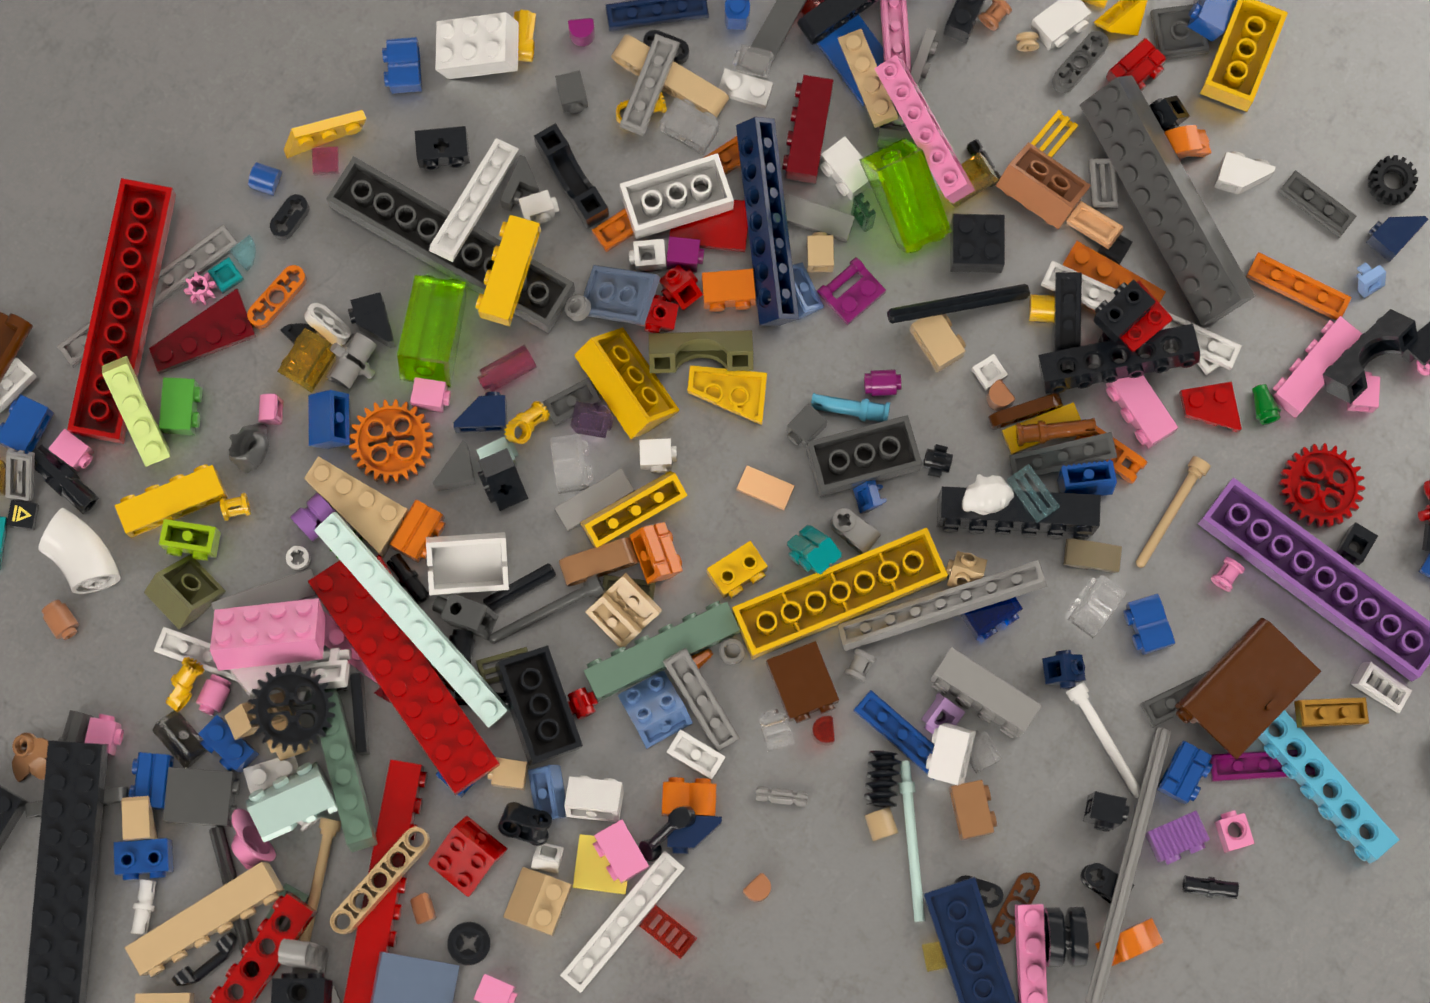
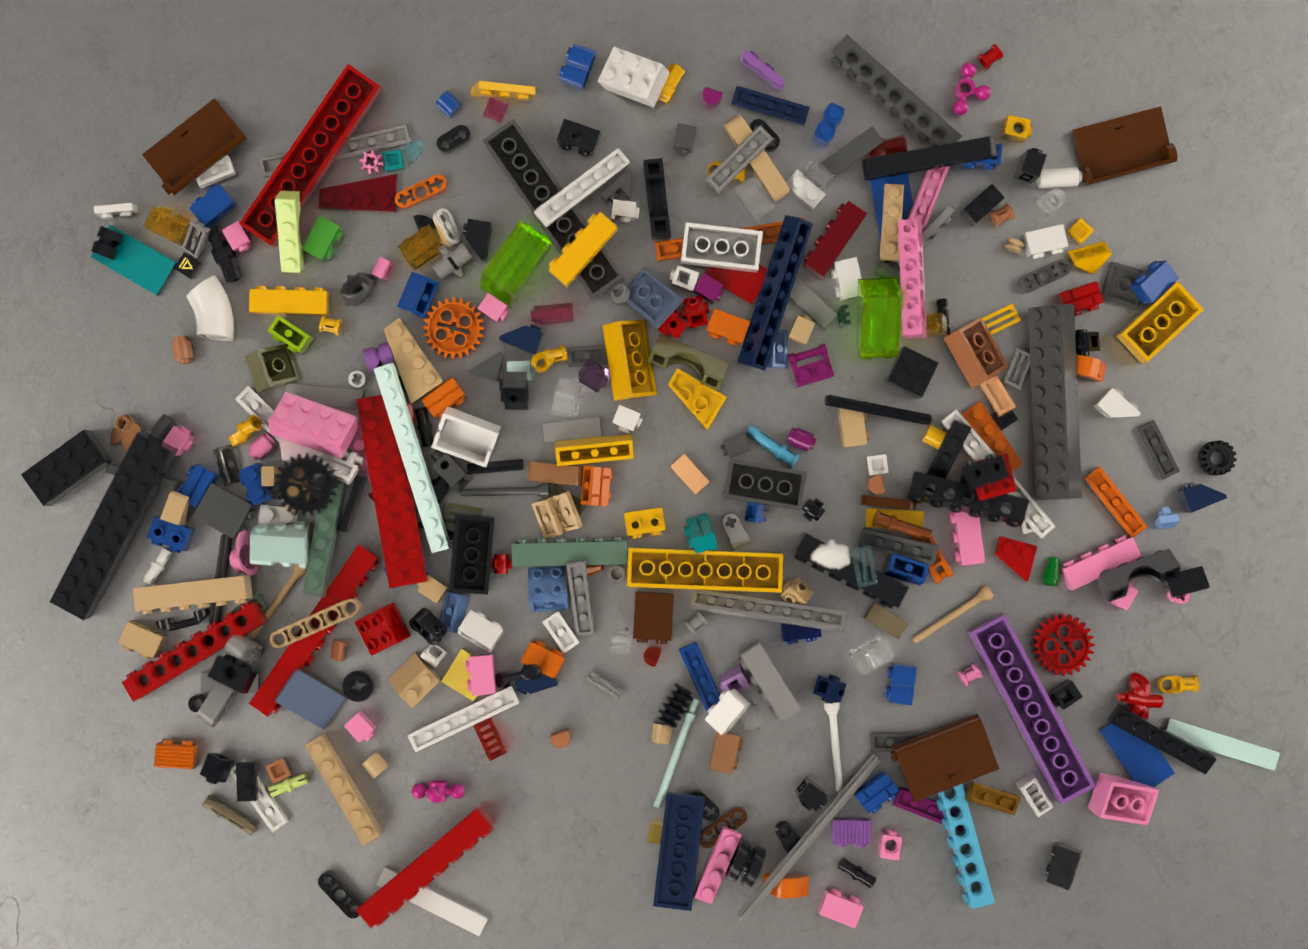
camera: 25 degrees right, 10 degrees up
none -> bright pink brick [818,888,864,928]

